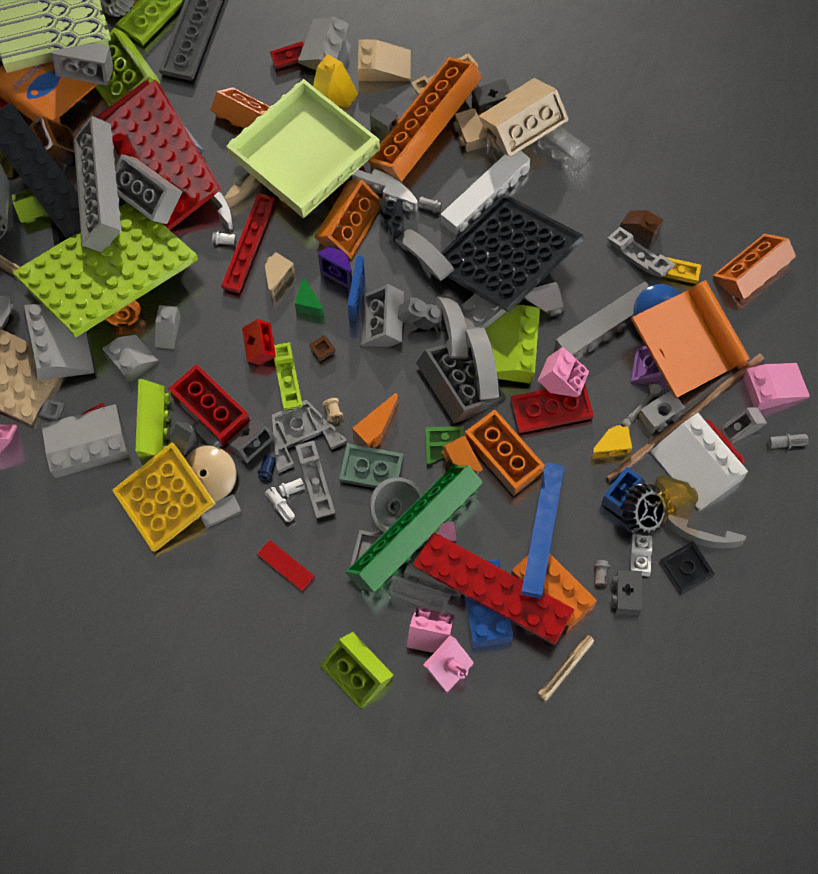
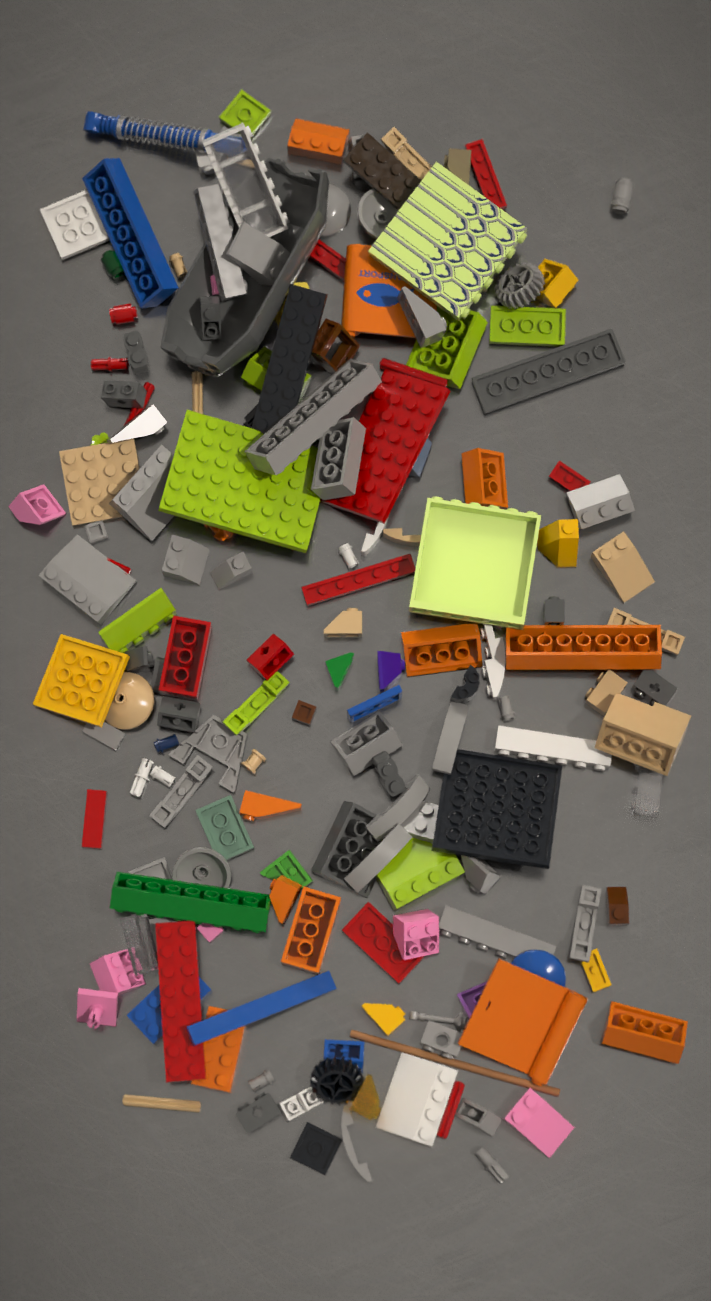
camera: 55 degrees right, 10 degrees up
lime slope [320,632,394,709] -> none

